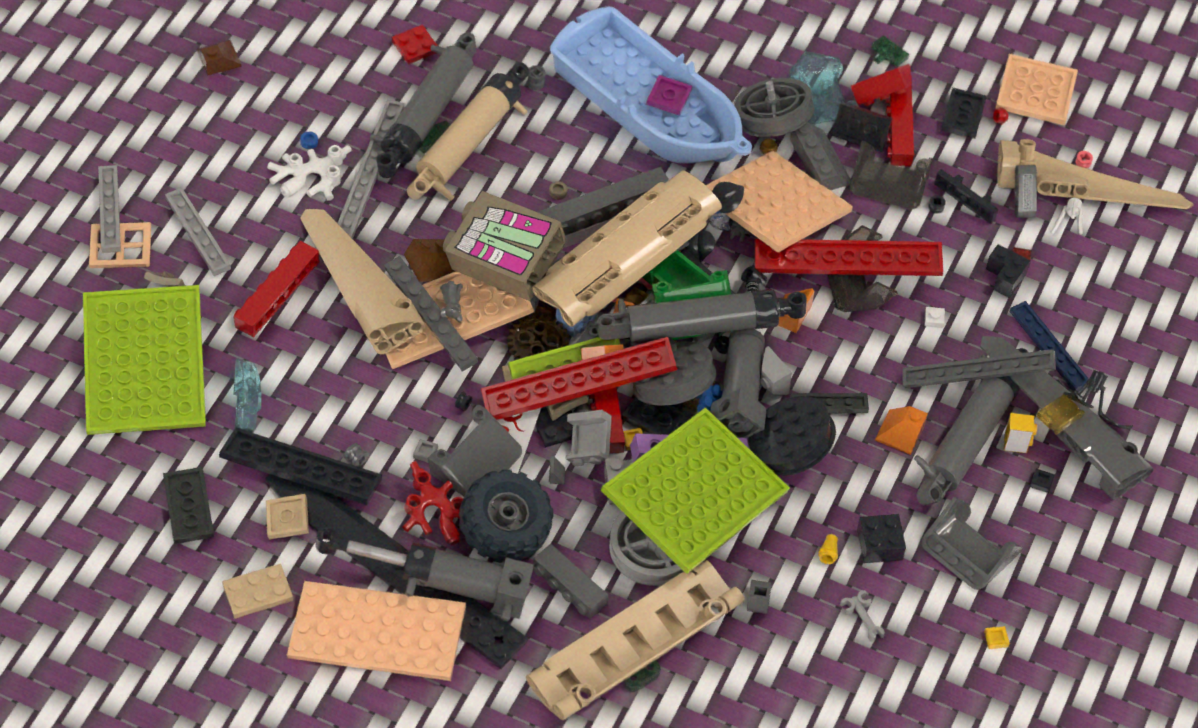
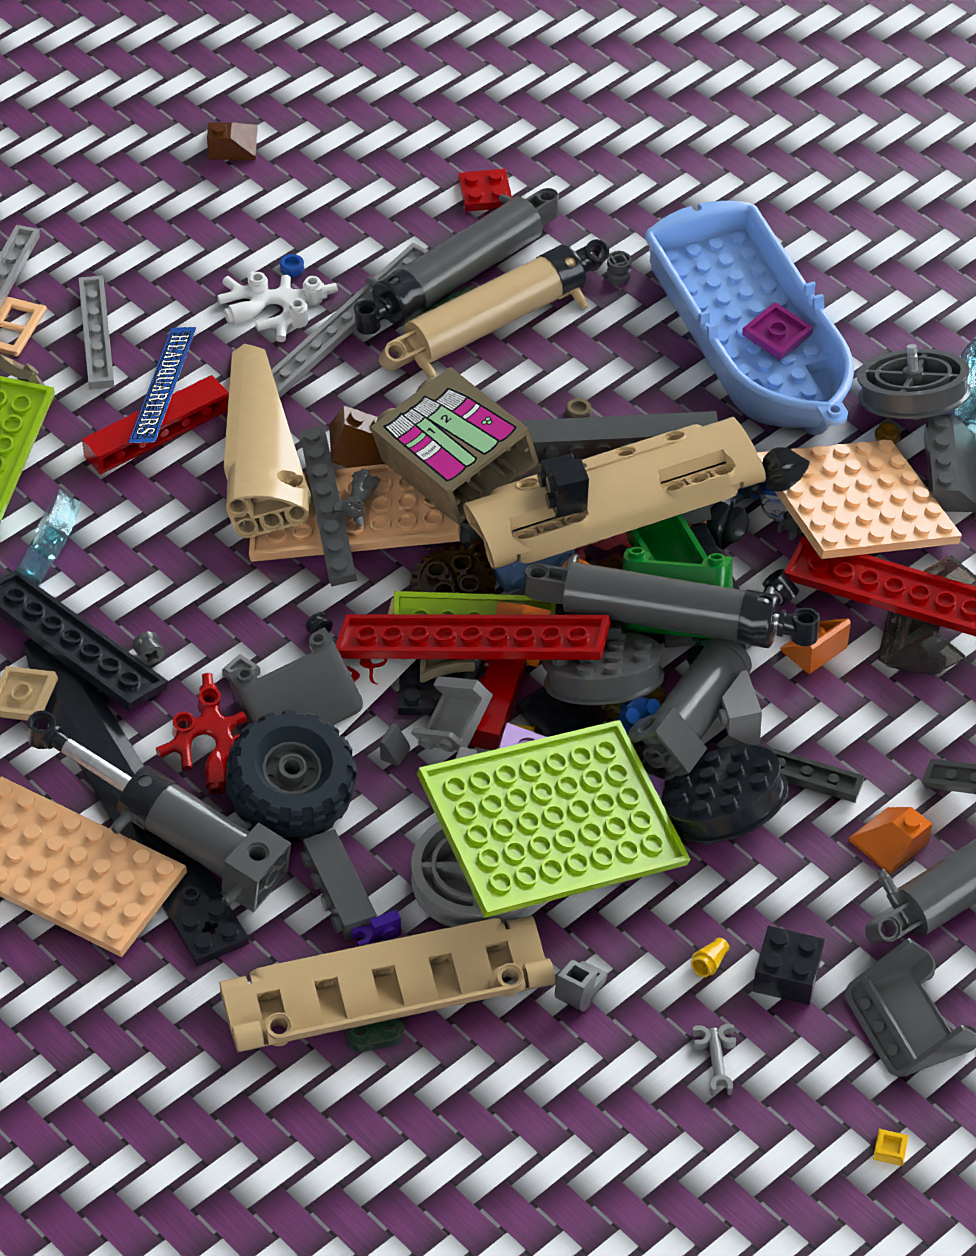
camera: 25 degrees right, 5 degrees down
none -> sticker [129,327,196,443]
none -> dark purple plate [351,910,401,947]
none -> black brick [537,453,589,518]

